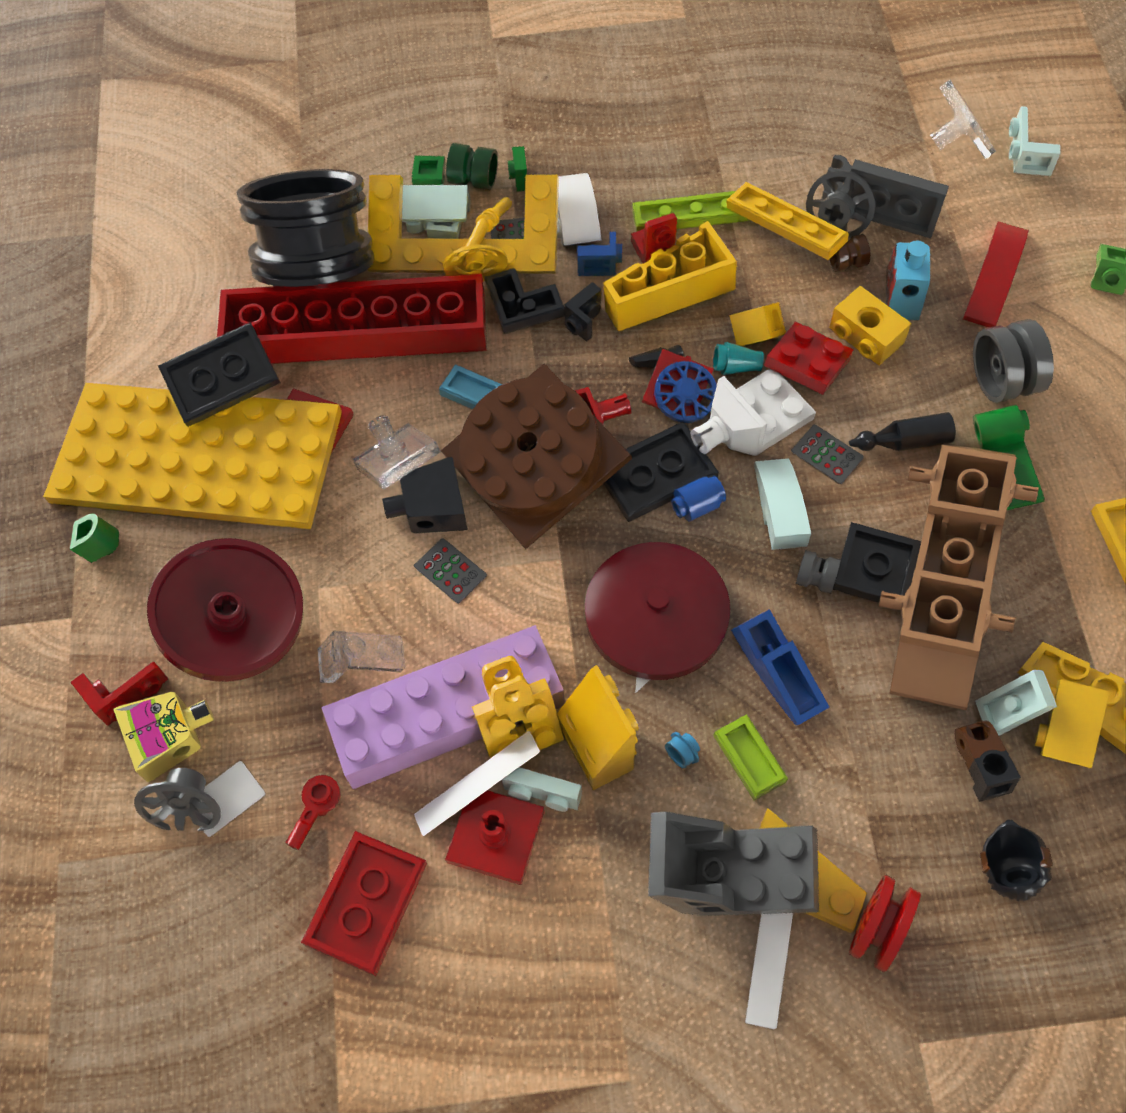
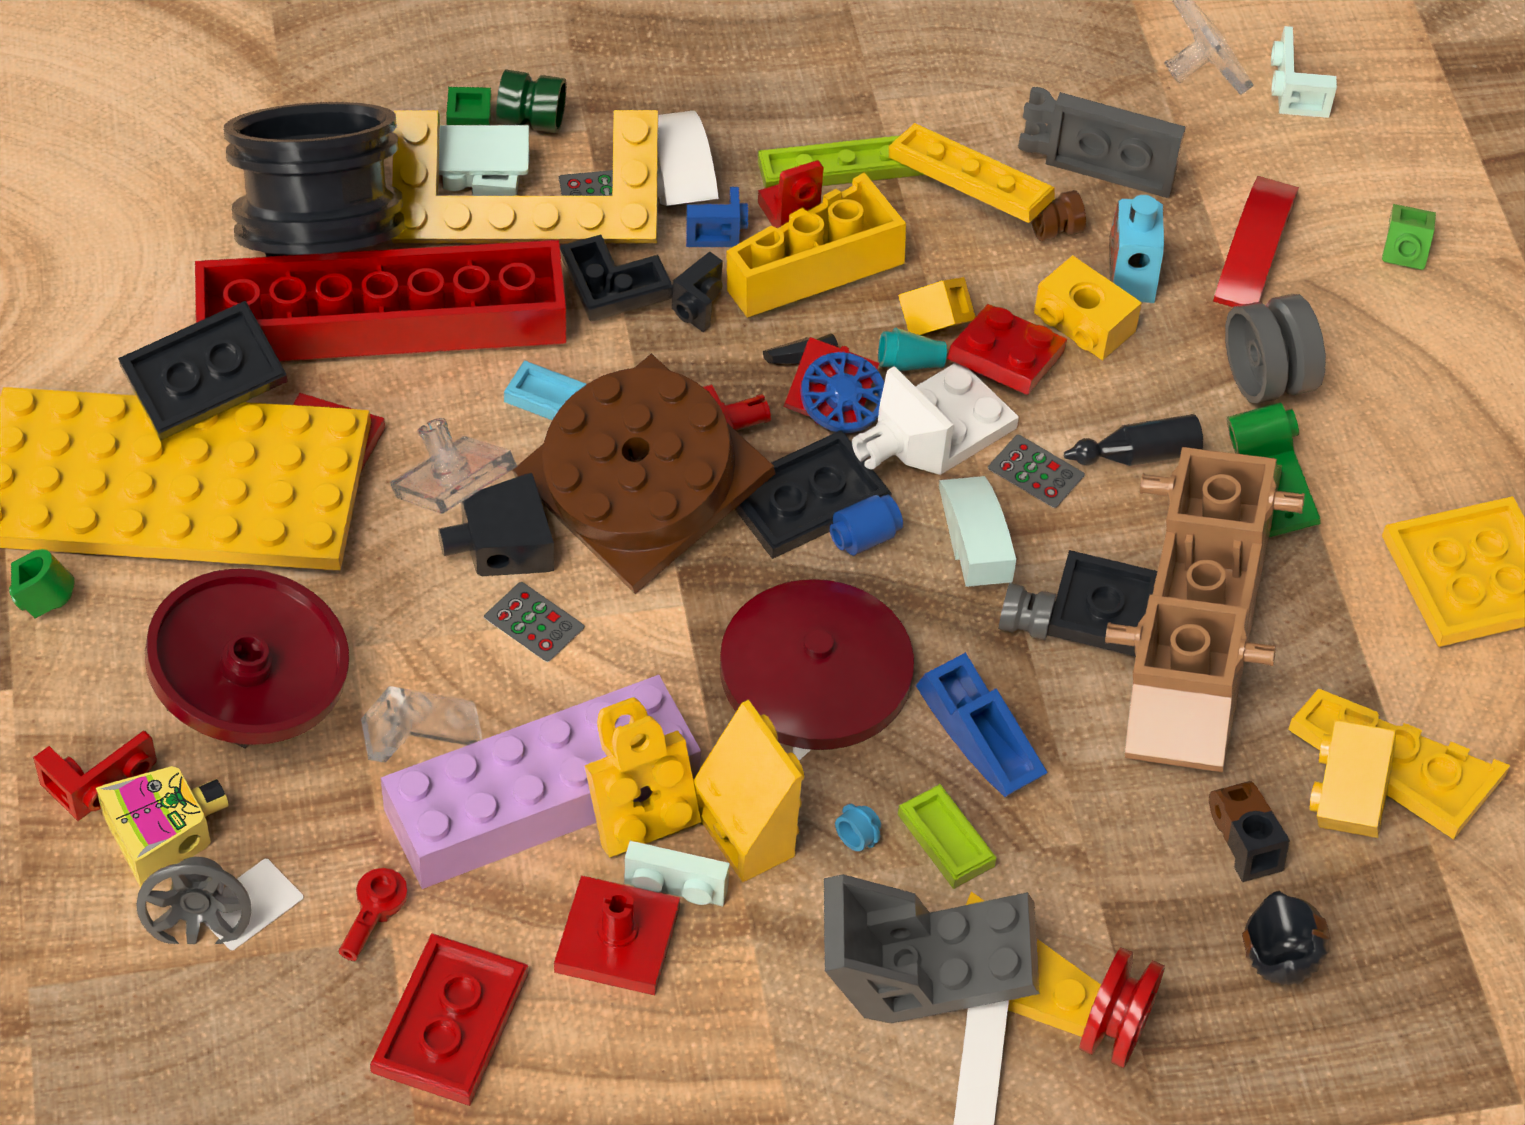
camera: 10 degrees left, 10 degrees down
white sticker [414,731,540,836] -> none
yellow dish [443,197,512,282] -> none
green plate [507,146,527,192] -> none
dark grey wheel [806,170,875,239] -> none
light aqua plate [975,670,1057,736] -> none

